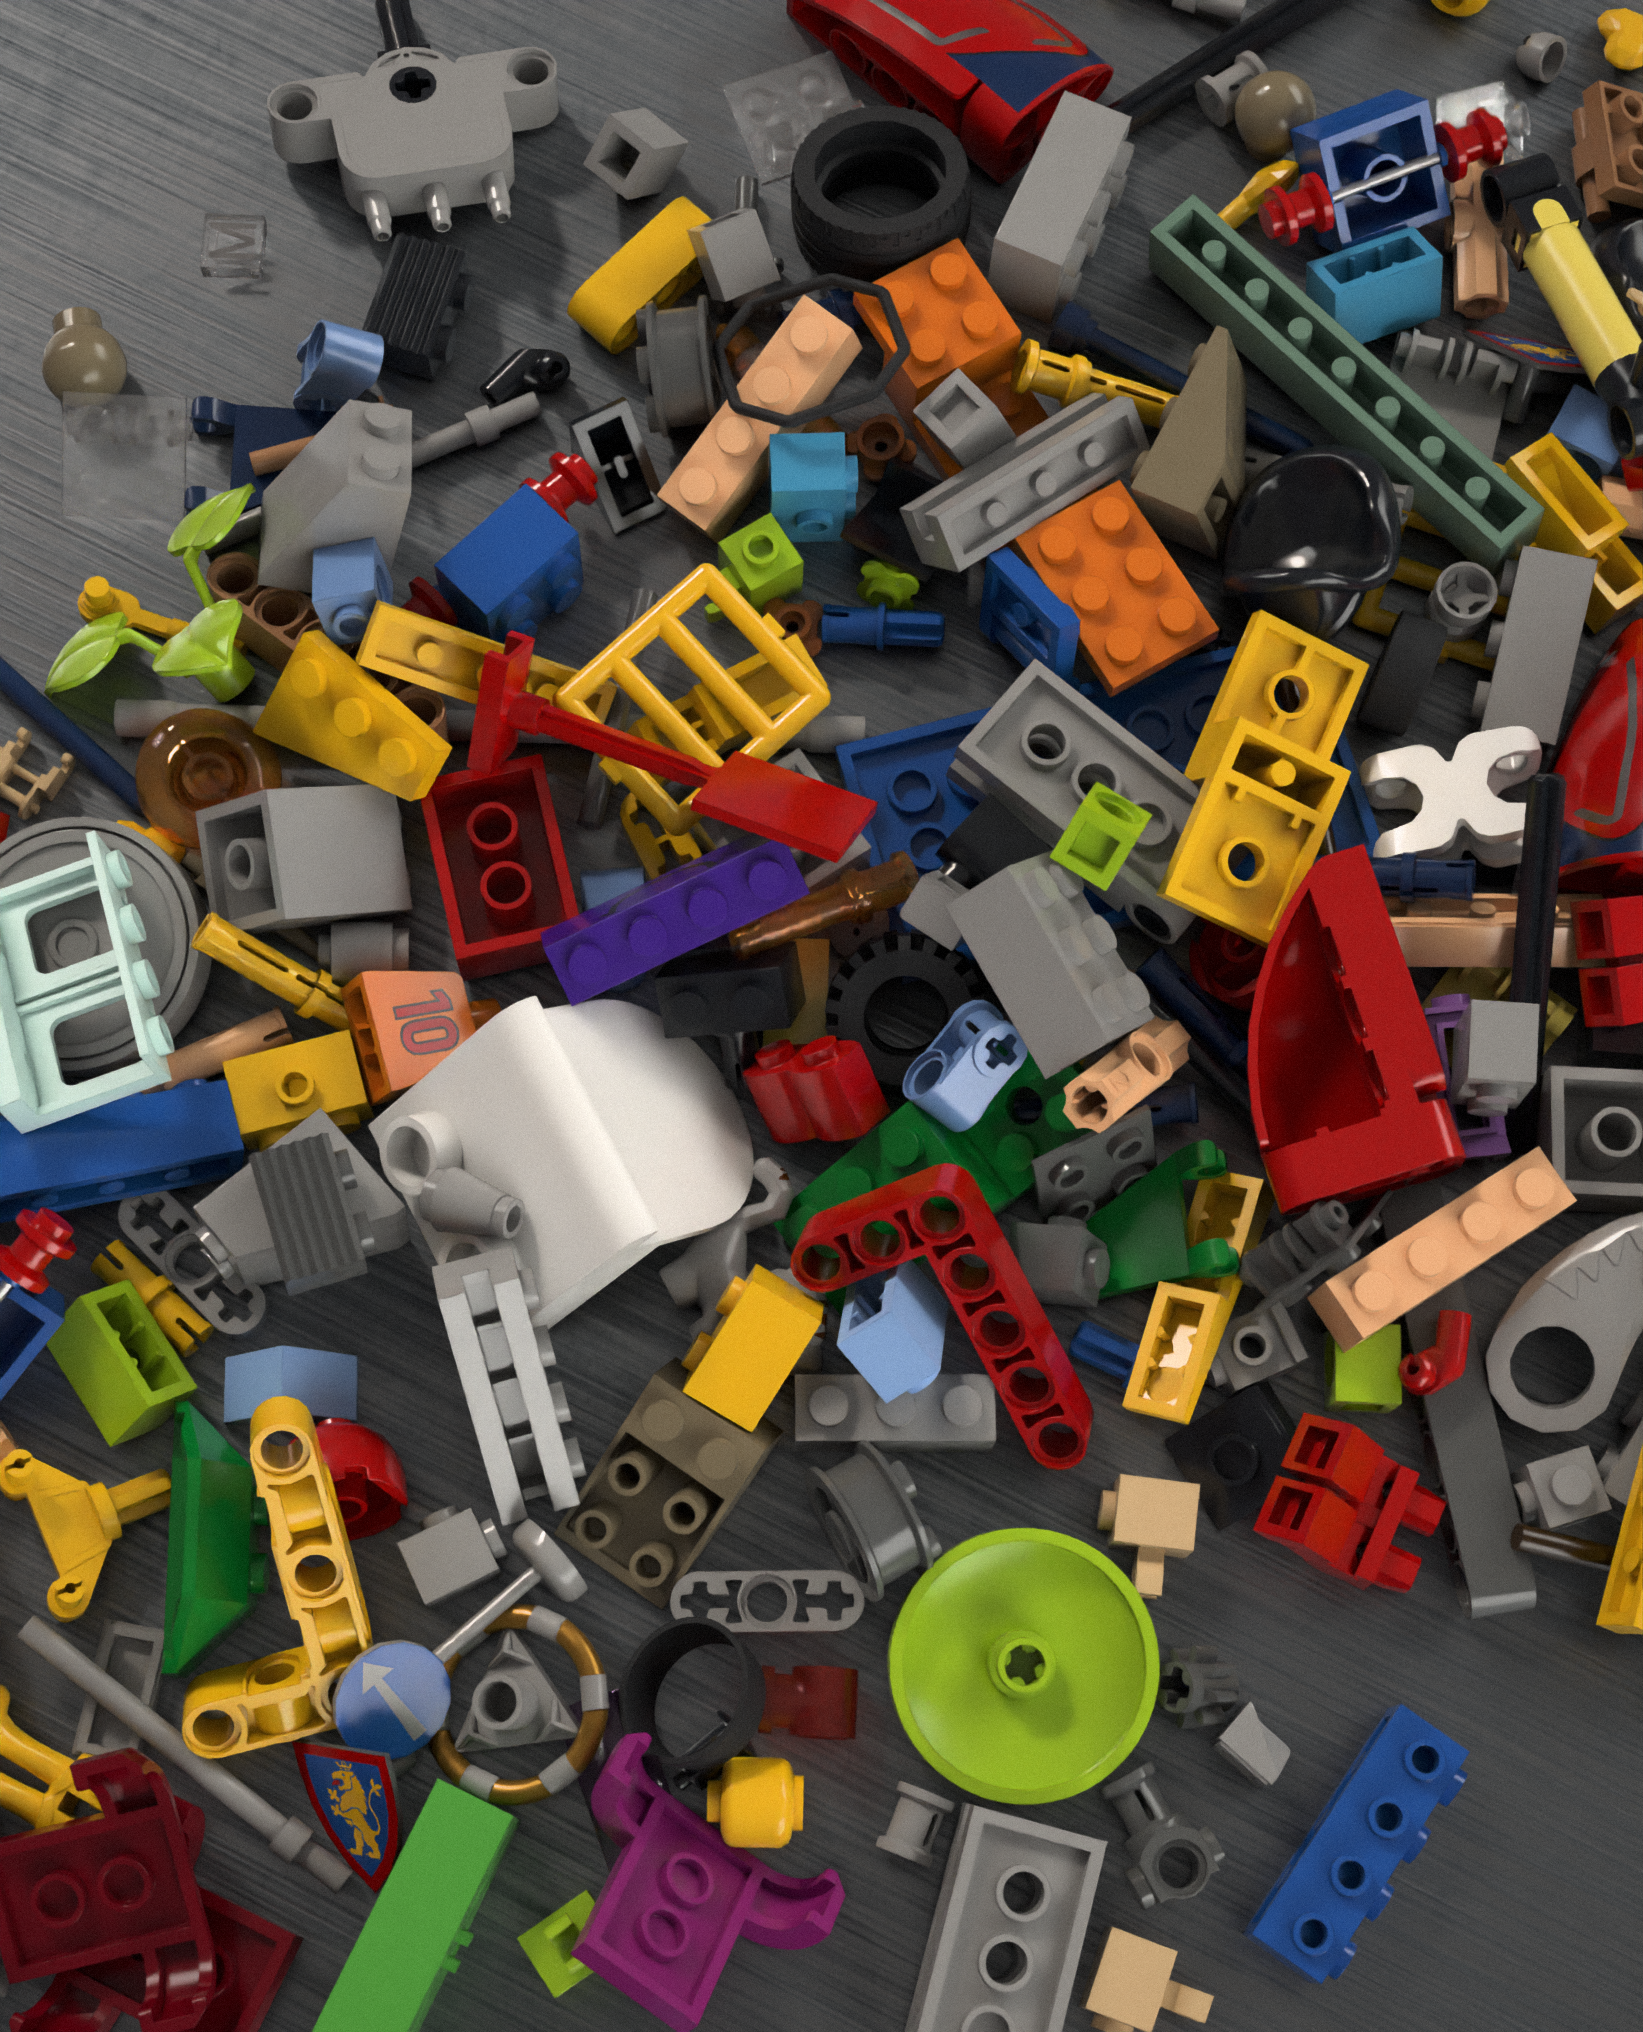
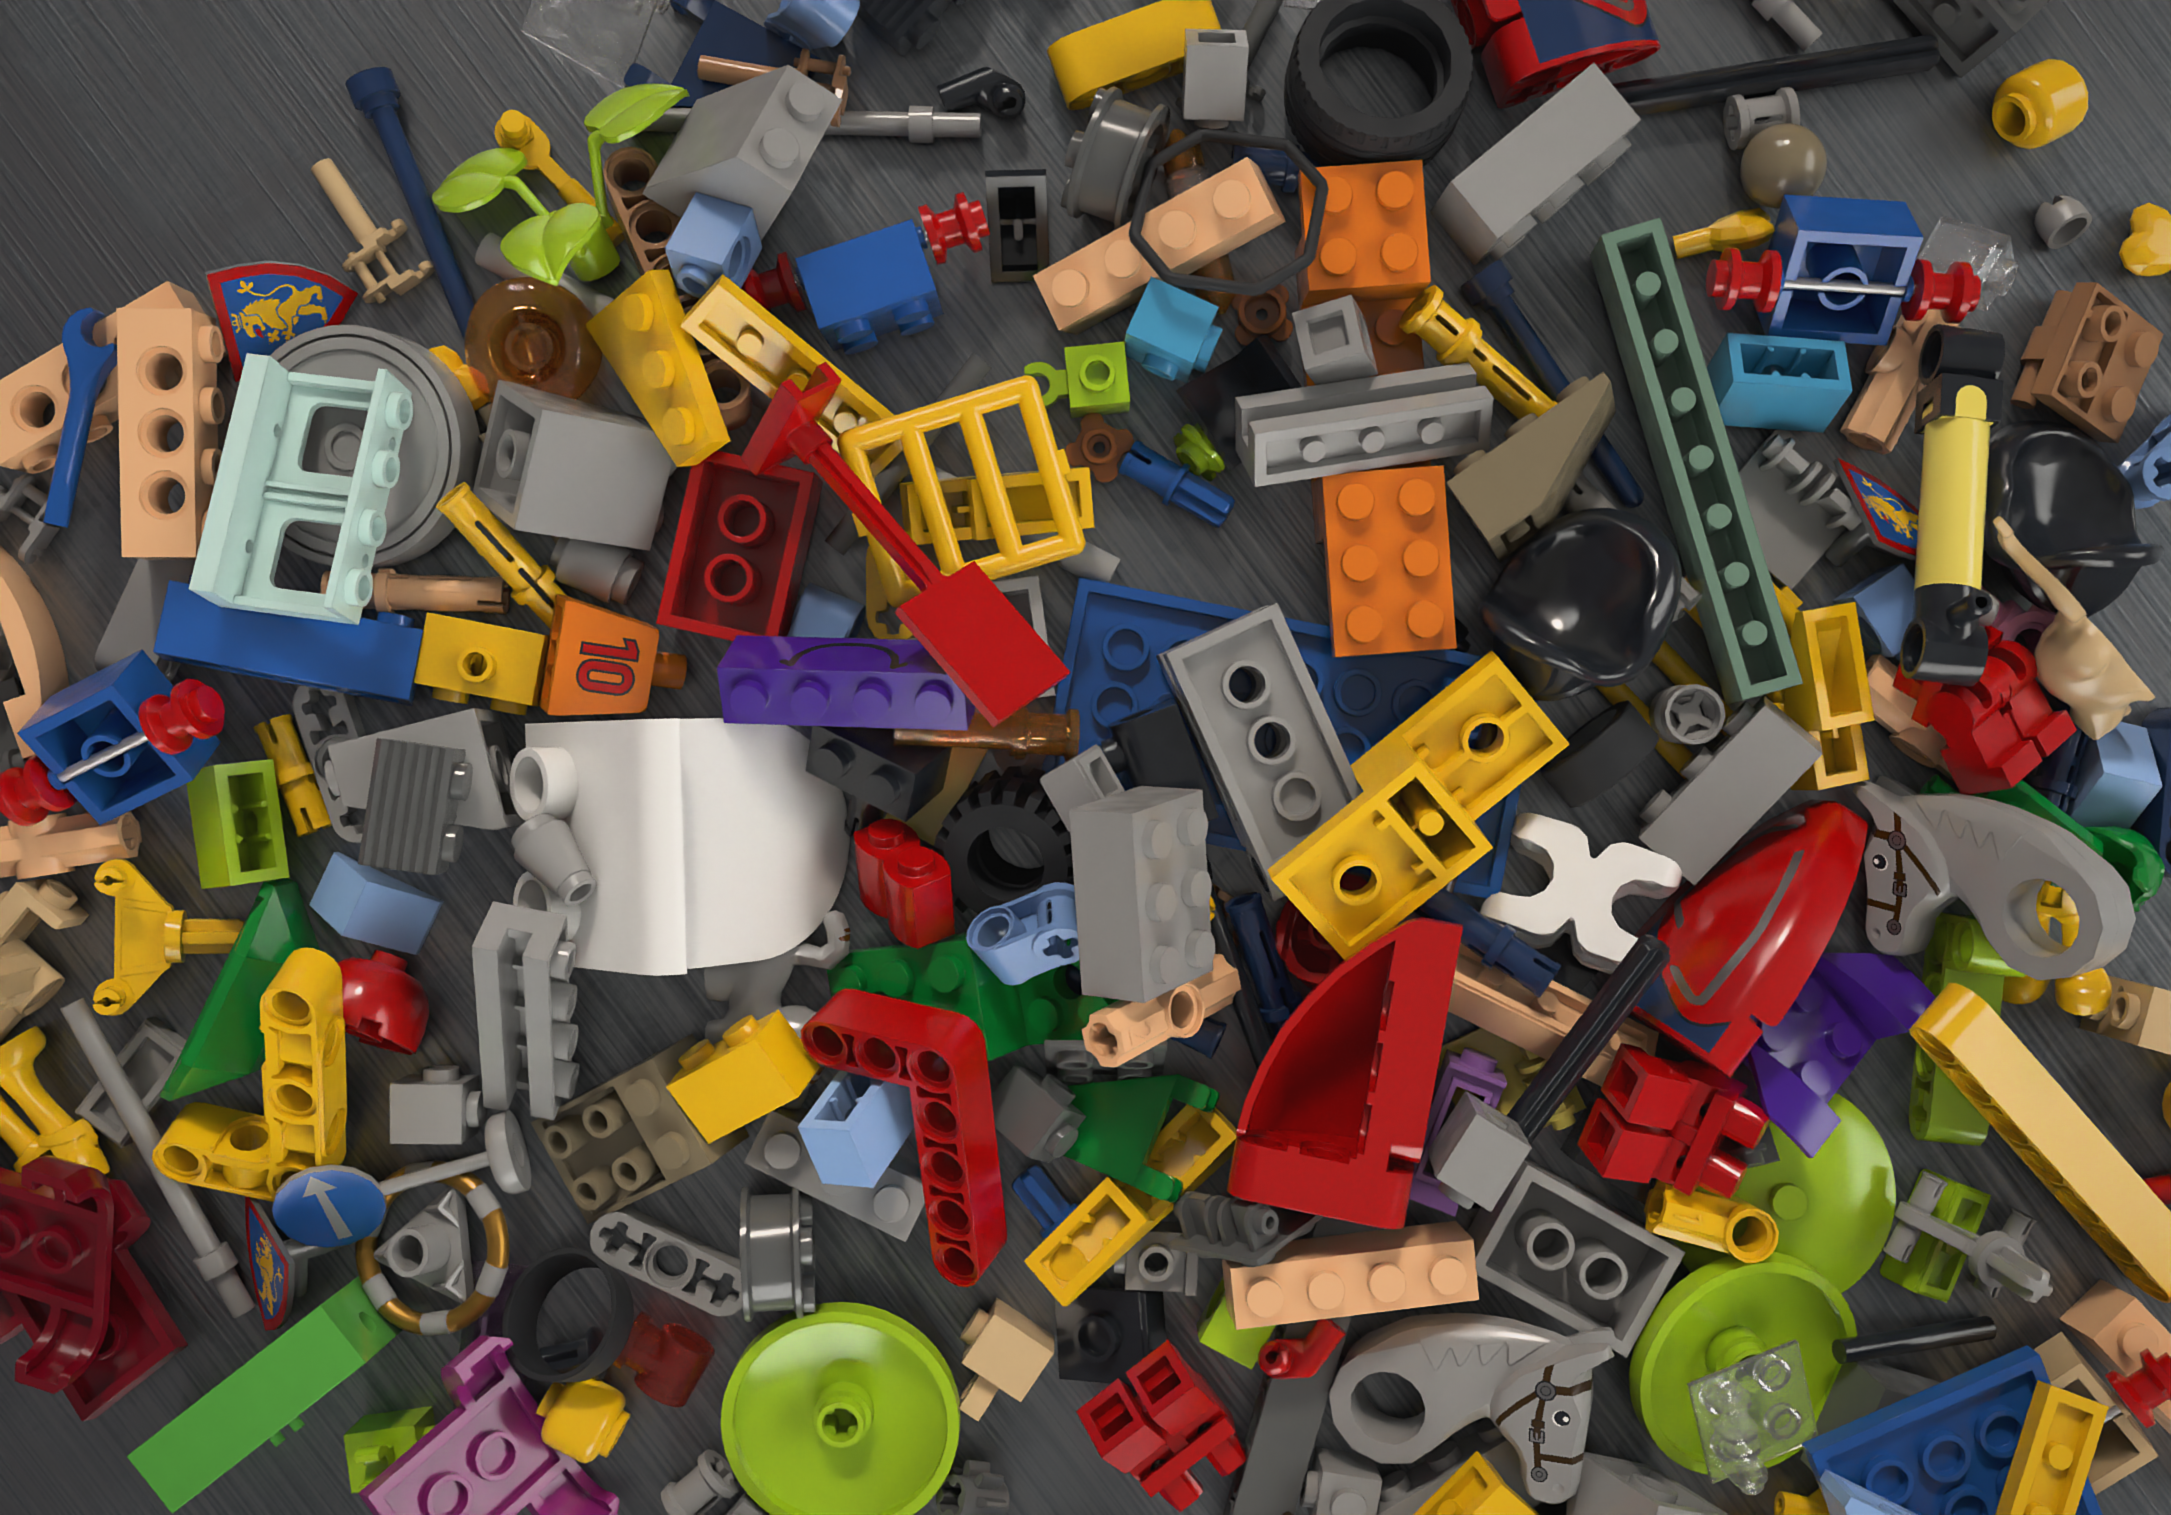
camera: 30 degrees right, 15 degrees up
blue plate [979,547,1080,691] -> none
lime brick [1049,781,1152,891] -> none

